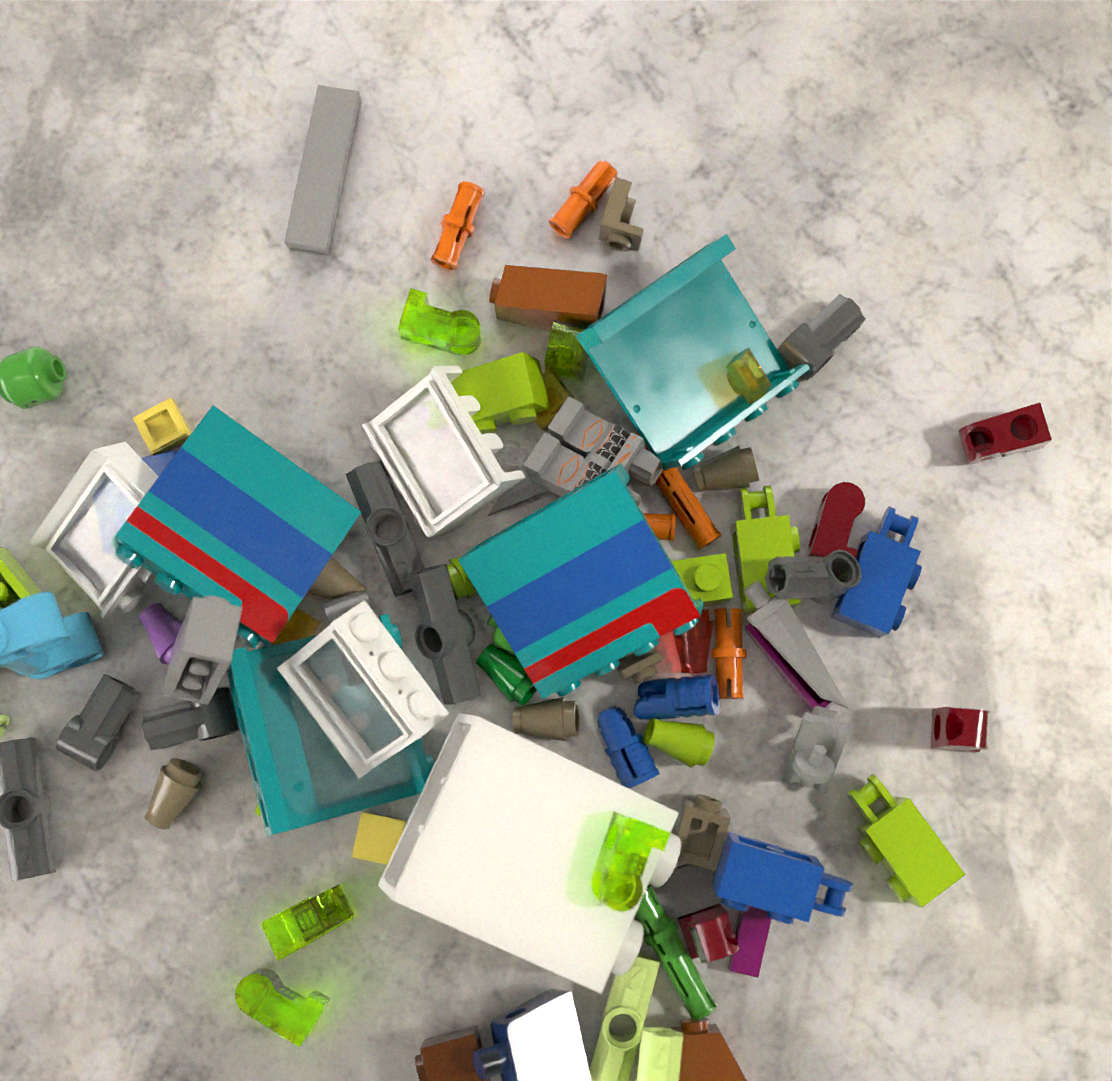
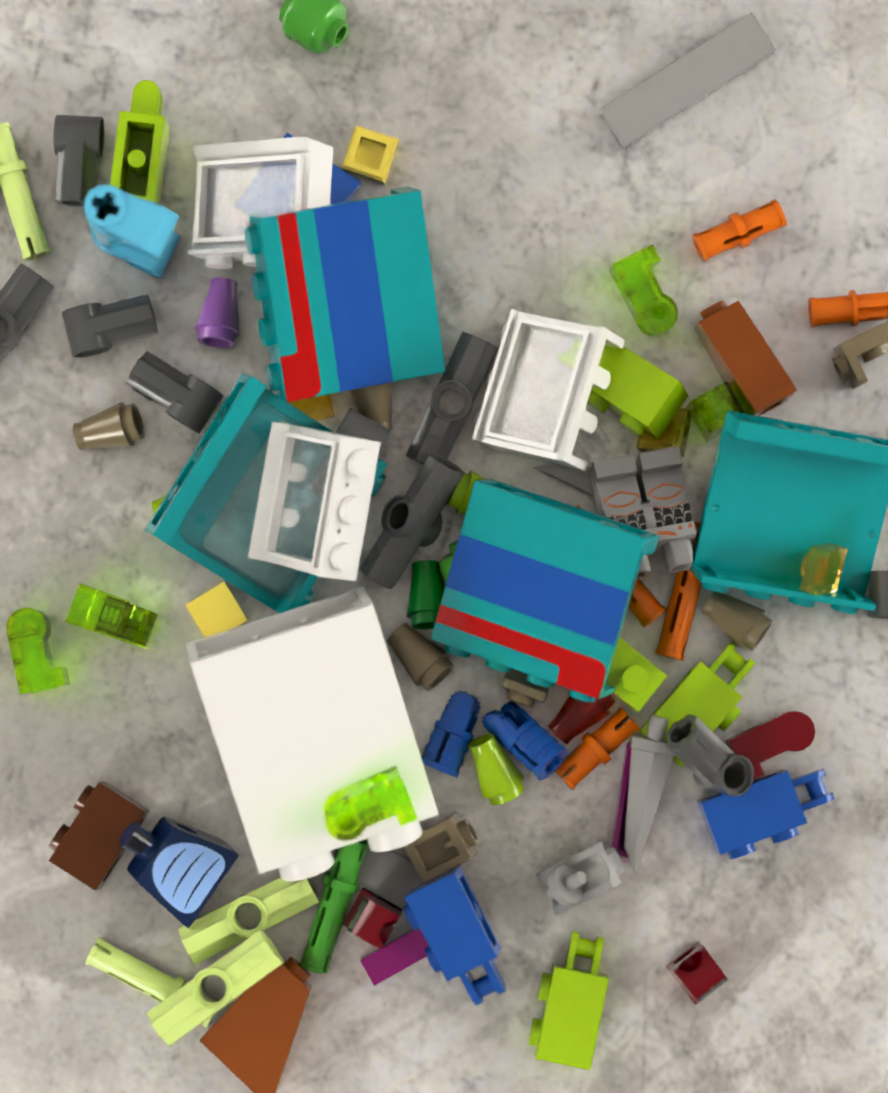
camera: 45 degrees right, 5 degrees up
light grey brick [162,596,242,705] -> none

